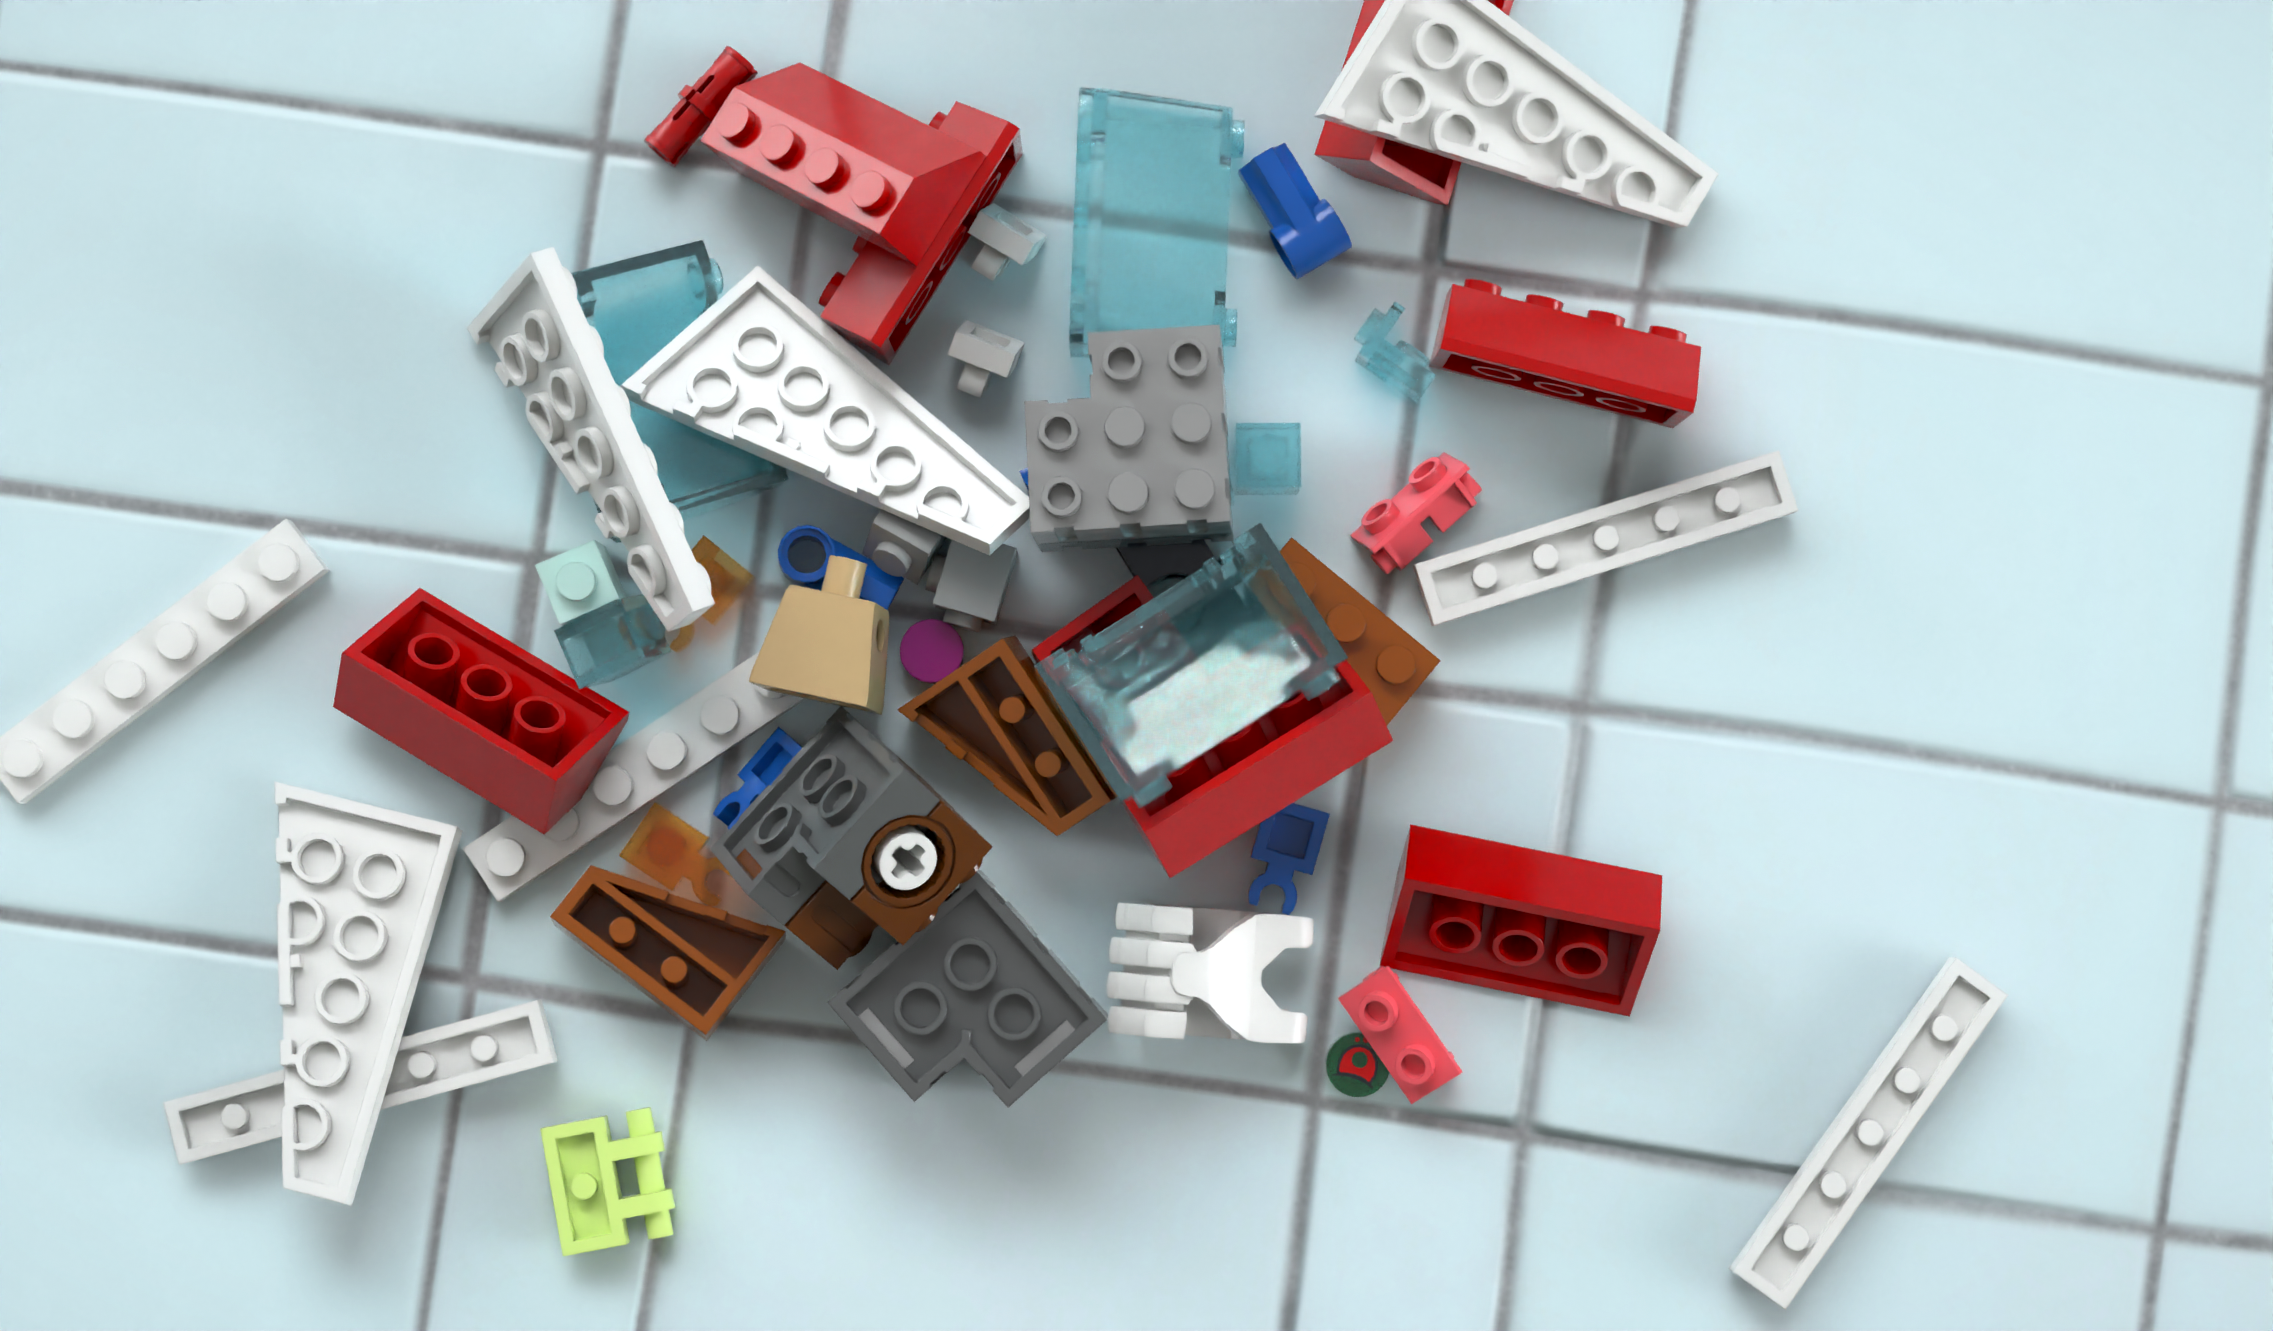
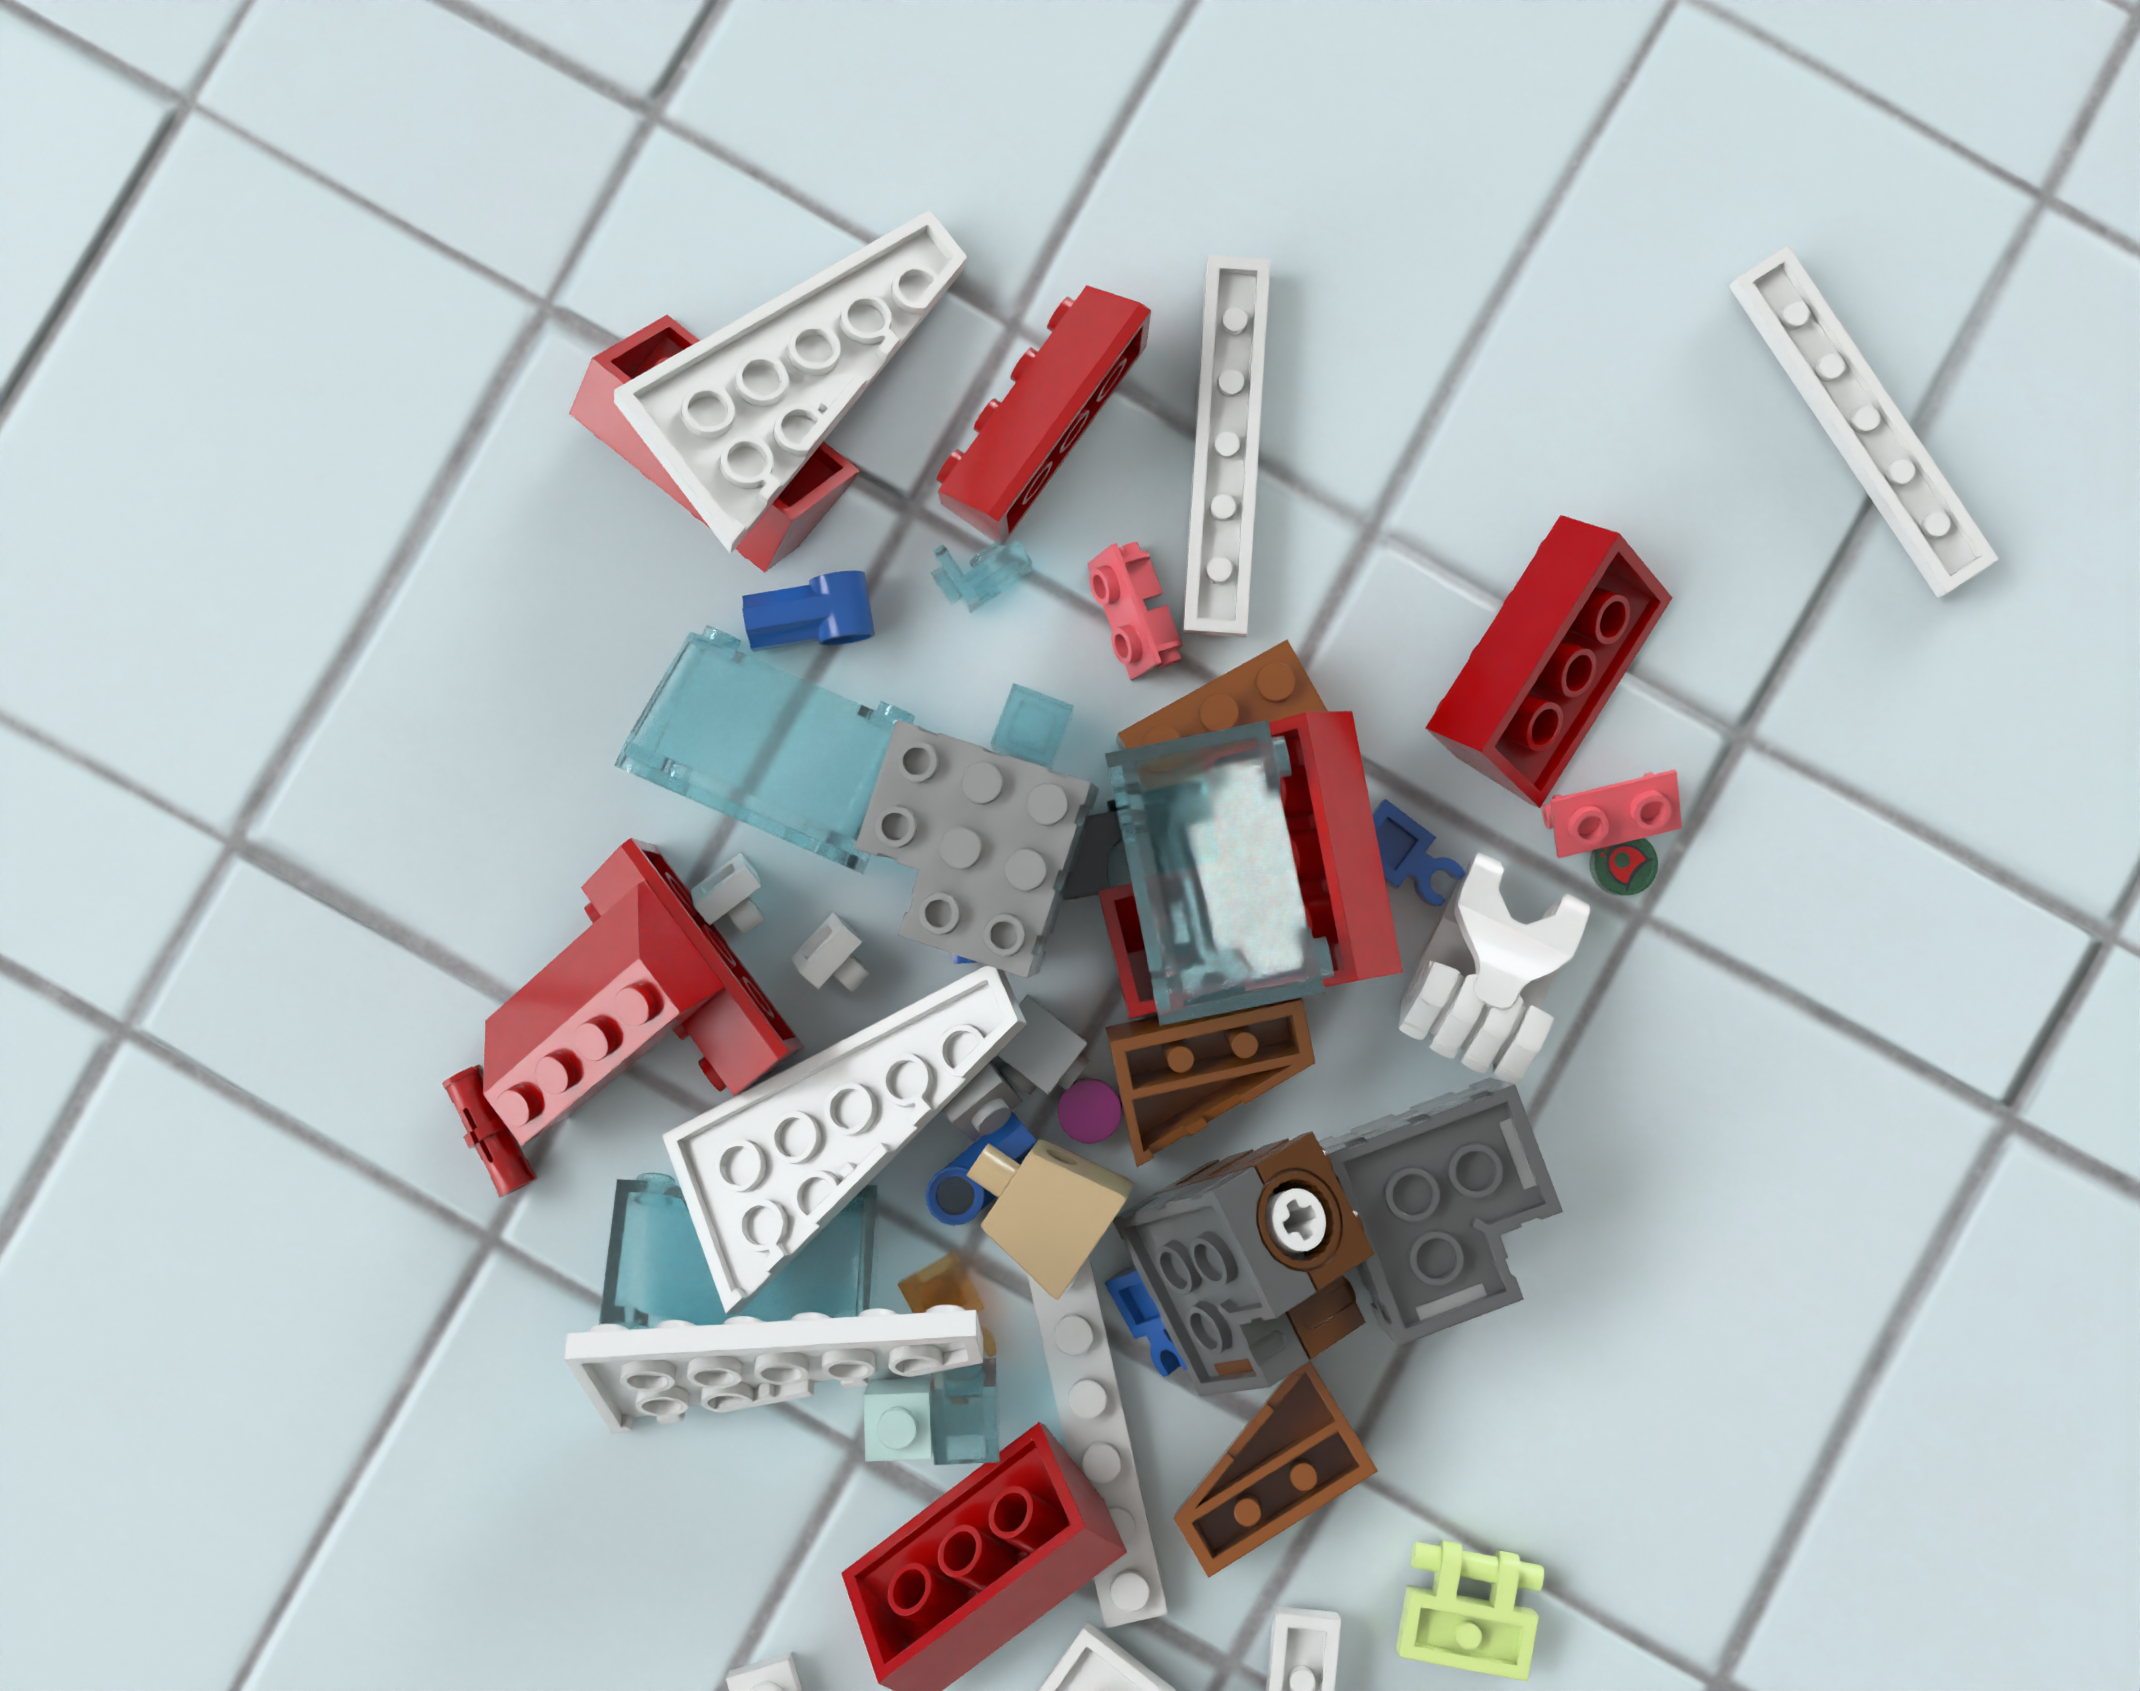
camera: 65 degrees left, 0 degrees up
clear orange plate [619,802,732,906] -> none

